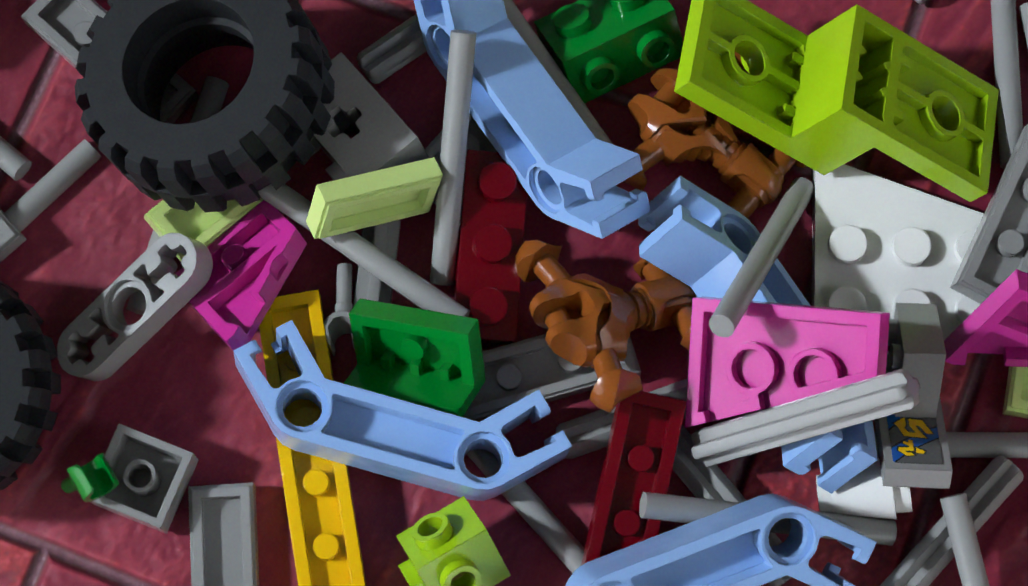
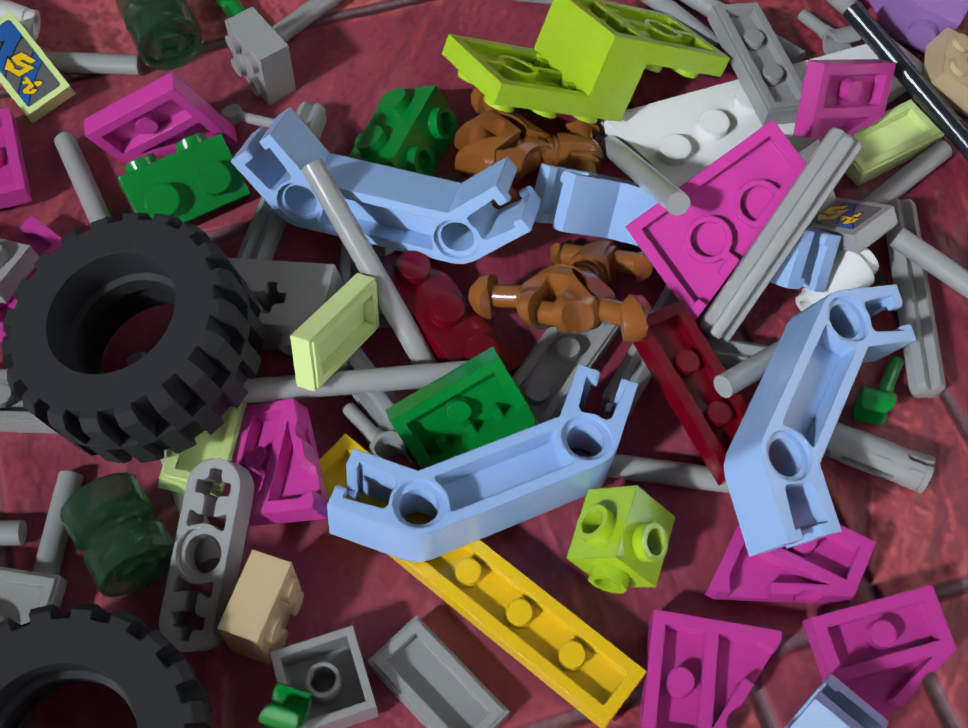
camera: 45 degrees left, 15 degrees down
none -> clear green wheel [60,472,175,597]
none -> tan piece [217,549,304,665]

